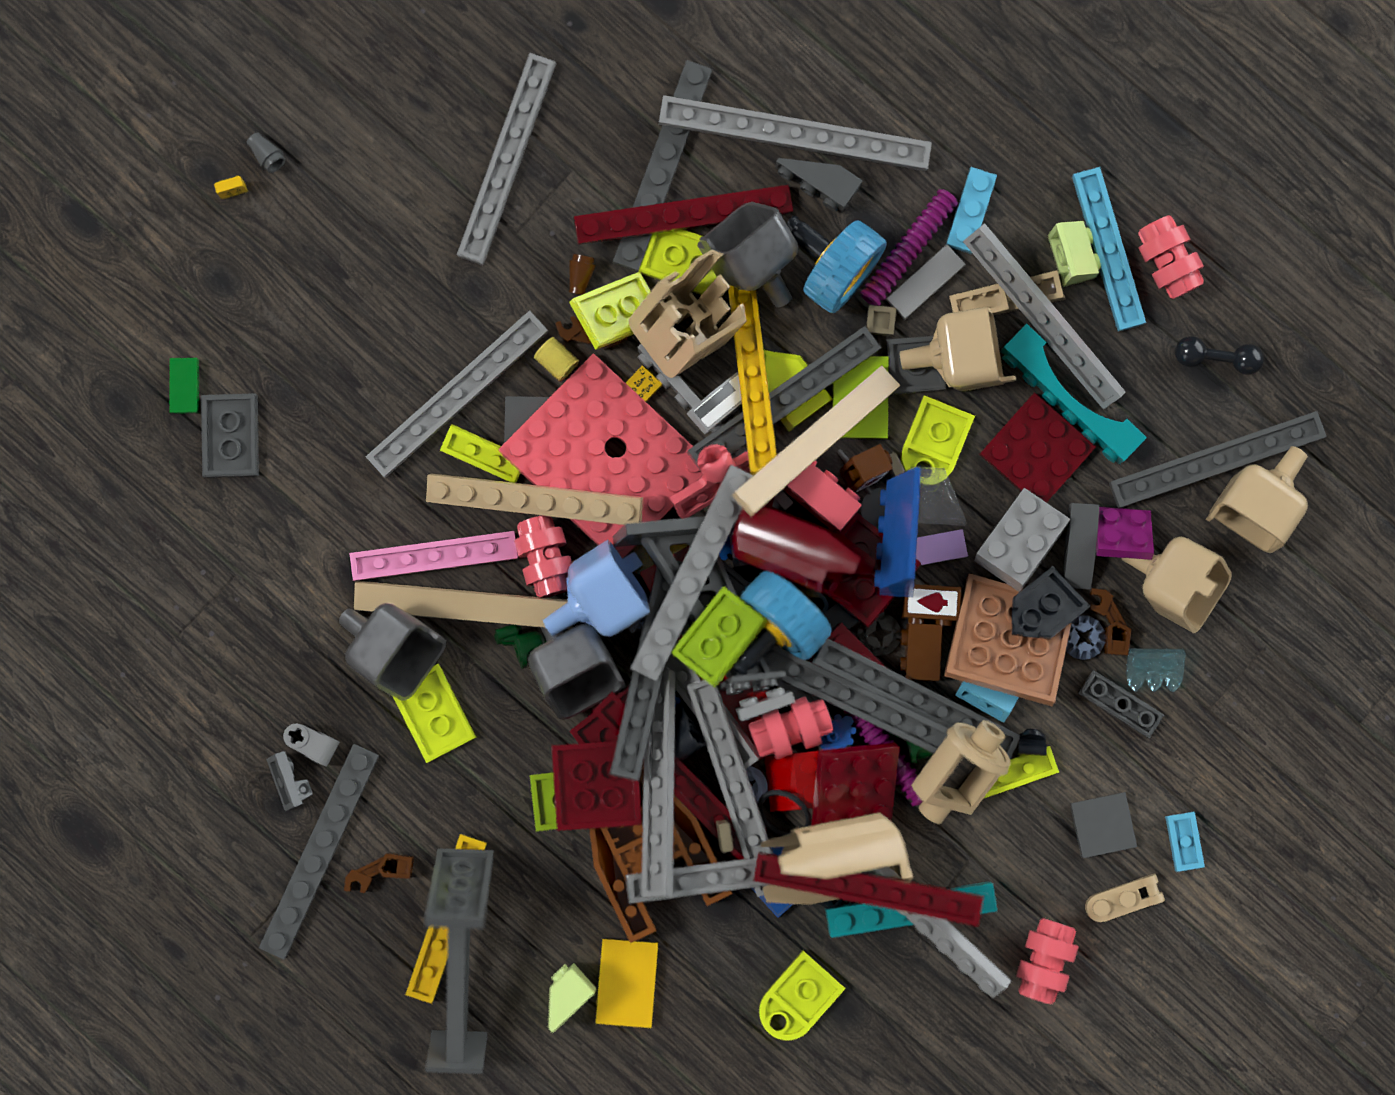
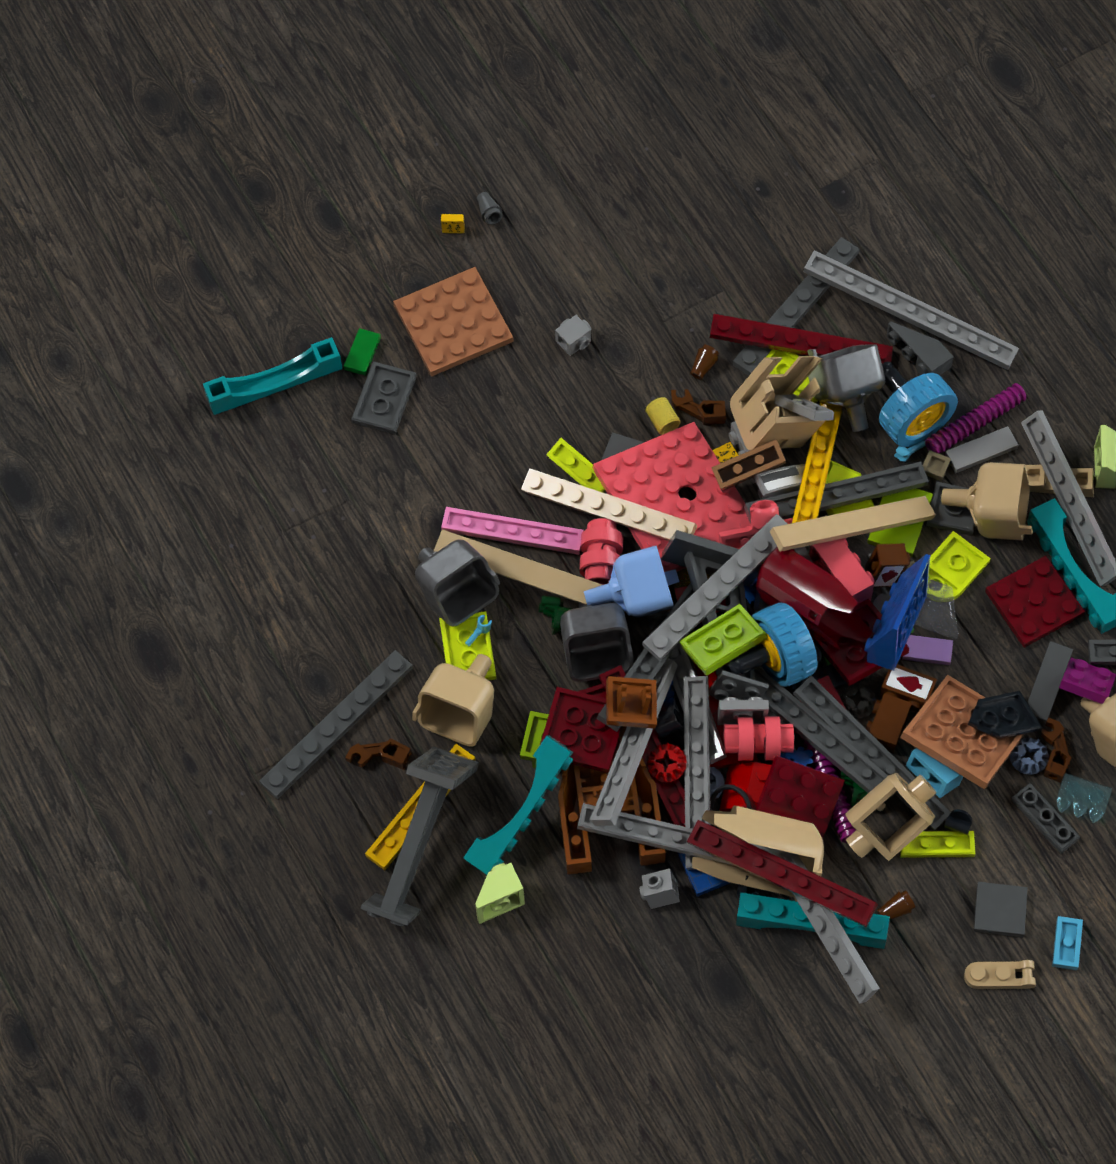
camera: 25 degrees right, 20 degrees down
dark grey hinge [266,751,313,811] -> none
light grey piece [283,724,340,767] -> none
light grey plate [366,310,548,478] -> none
light grey tile [457,53,556,265] -> none
neon yellow tile [569,272,651,350] -> none
yellow tile [596,938,658,1028] -> none
dark tan tile [716,820,733,852] -> none
neon yellow tile [759,951,845,1040] -> none
medium azure plate [946,167,997,254] -> none
light grey piece [974,488,1070,592] -> none
coral piece [1016,918,1079,1004] -> none
none -> teal arch [203,337,342,415]
none -> nougat plate [393,267,514,377]
none -> tan piece [412,654,494,747]
none -> teal arch [463,735,573,875]
none -> medium azure hand [465,615,492,647]
none -> light grey brick [555,315,591,356]
none -> dark orange plate [606,676,657,729]
none -> light grey brick [639,869,680,909]
none -> red gear [647,743,687,782]
none -> medium nougat brick [711,439,786,491]
none -> light grey tile [774,394,834,421]
none -> reddish brown cone [877,890,916,920]
none -> medium azure hand [894,441,926,462]

